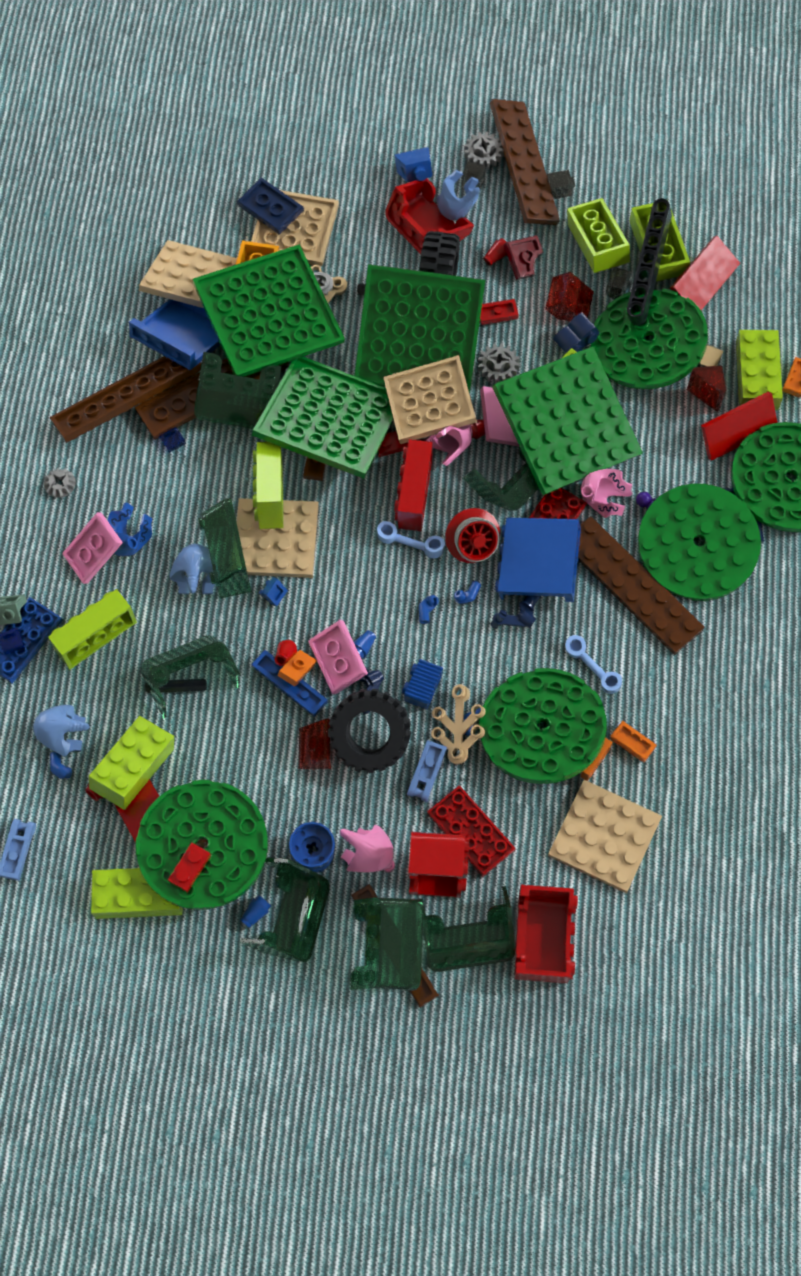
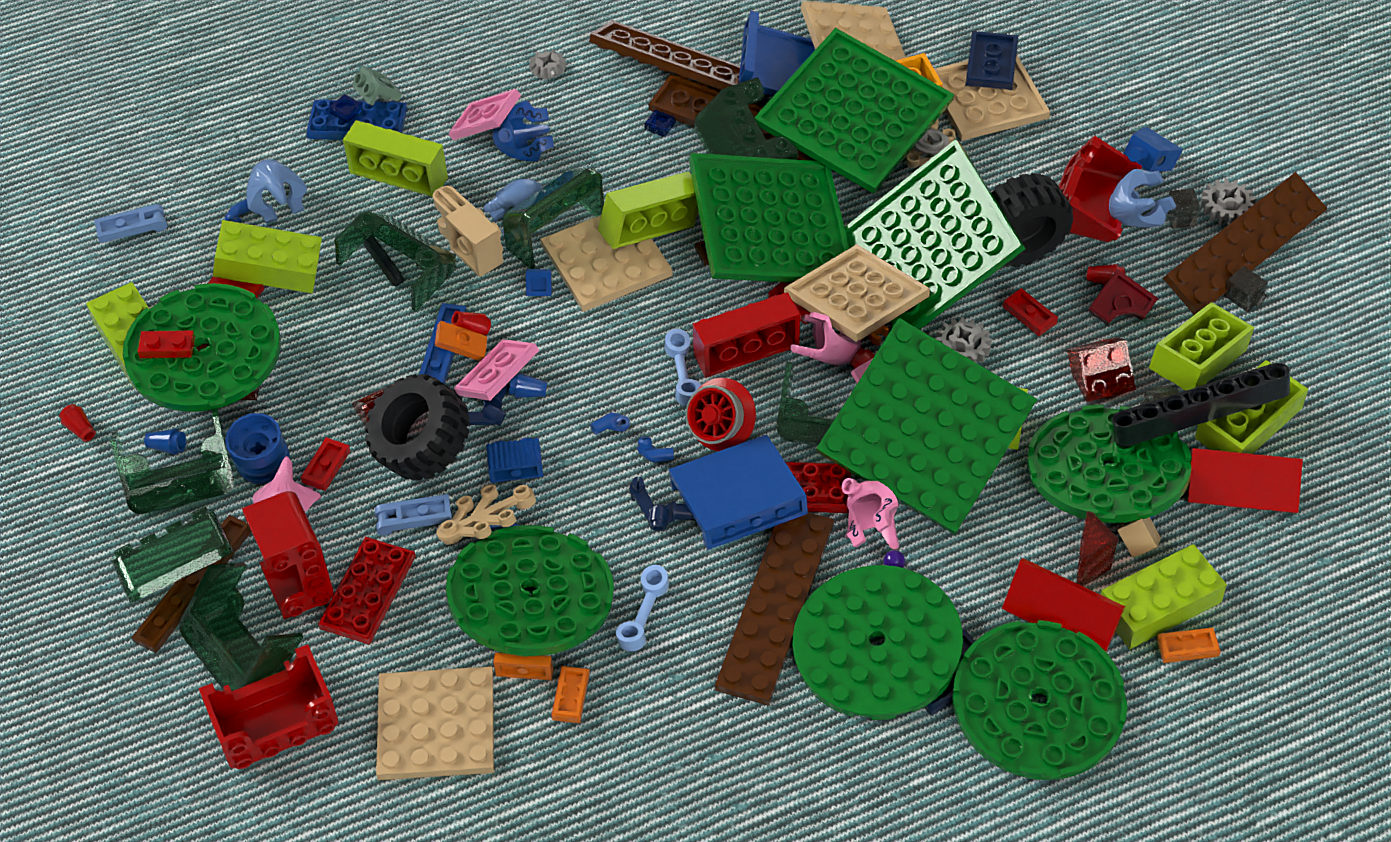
camera: 60 degrees right, 15 degrees down
dark blue brick [553,313,600,353] -> none
none -> red cone [59,404,96,442]
none -> red plate [301,437,351,491]
none -> tan brick [433,186,504,277]

